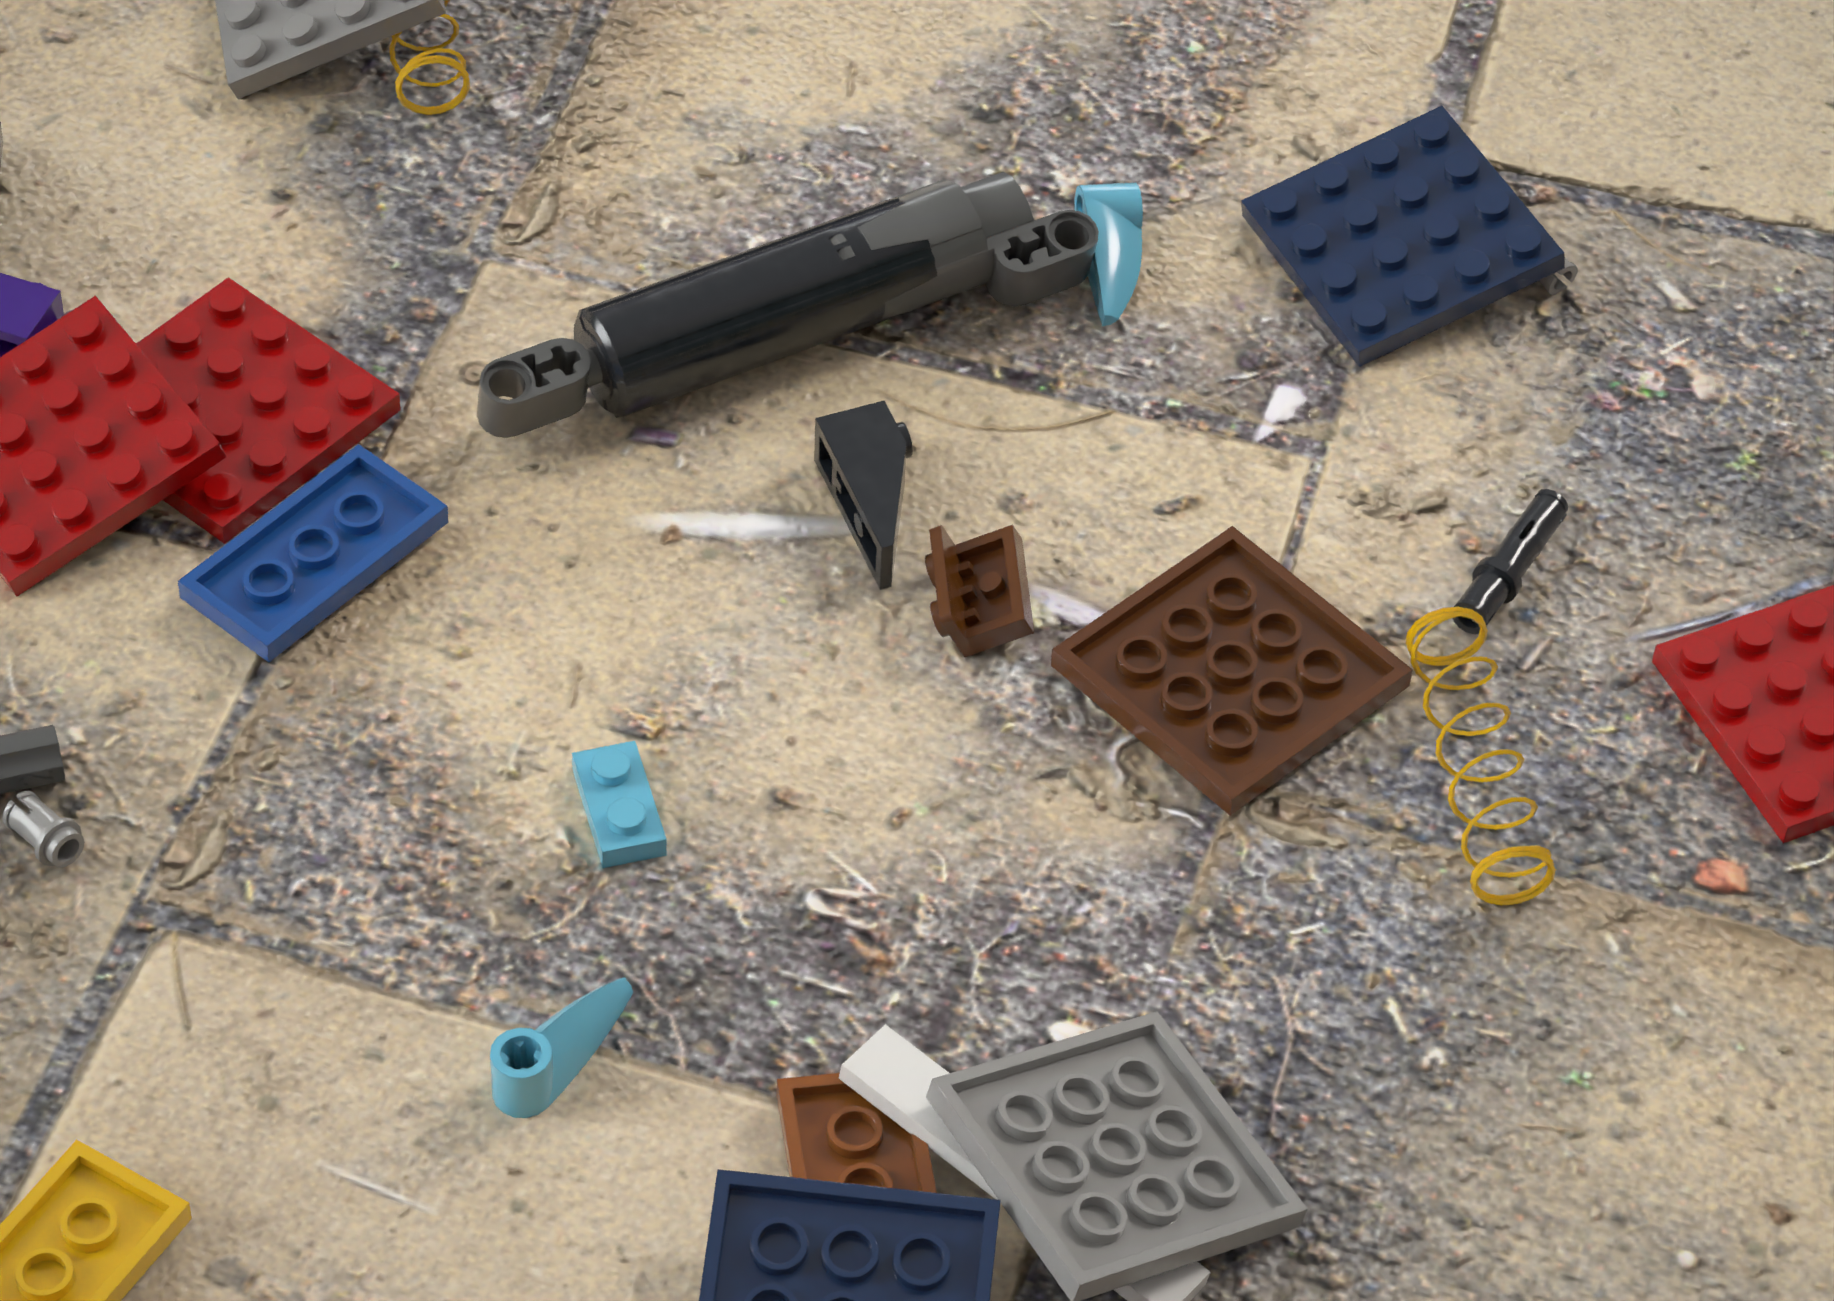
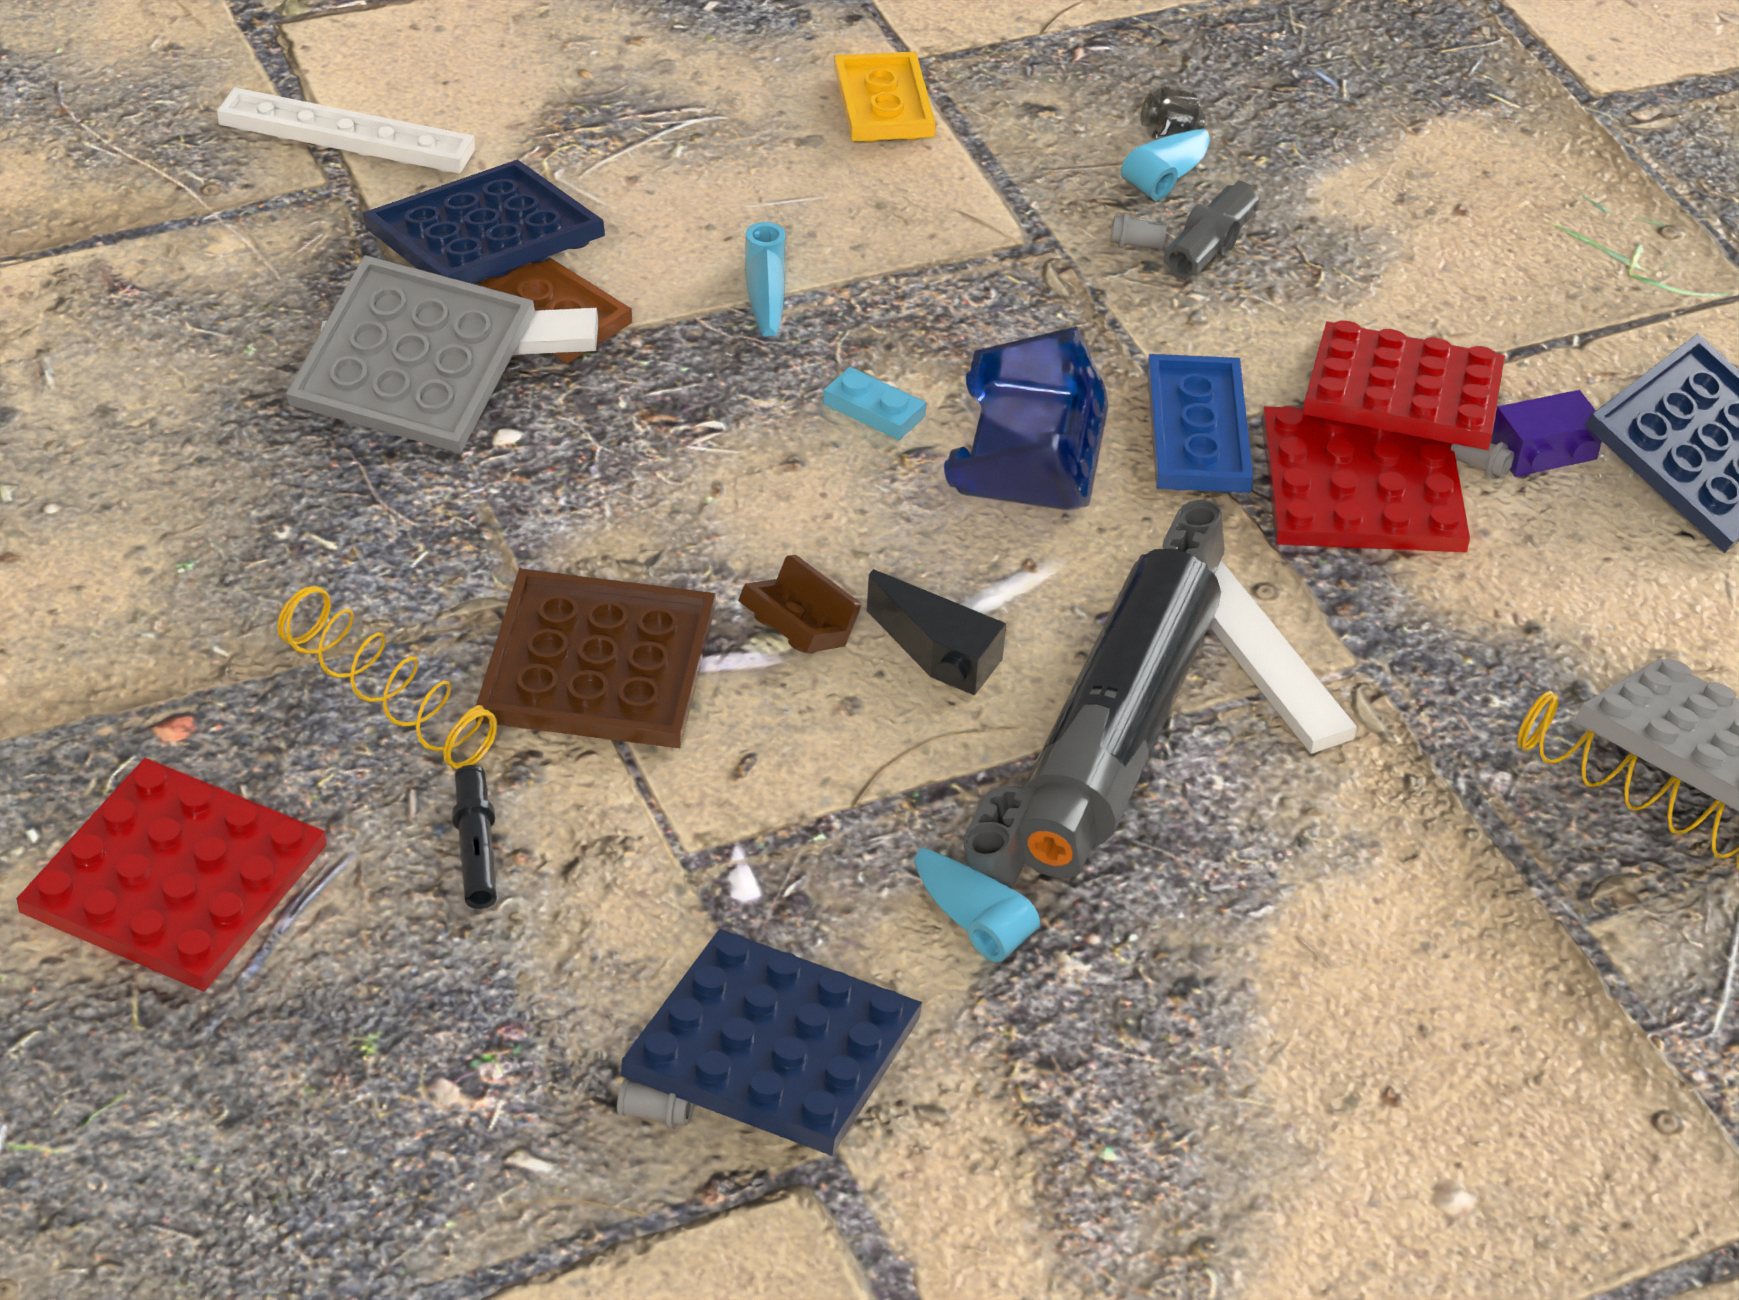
camera: 140 degrees right, 5 degrees down
none -> clear blue windscreen [944,326,1108,511]
none -> white tile [1210,560,1357,754]

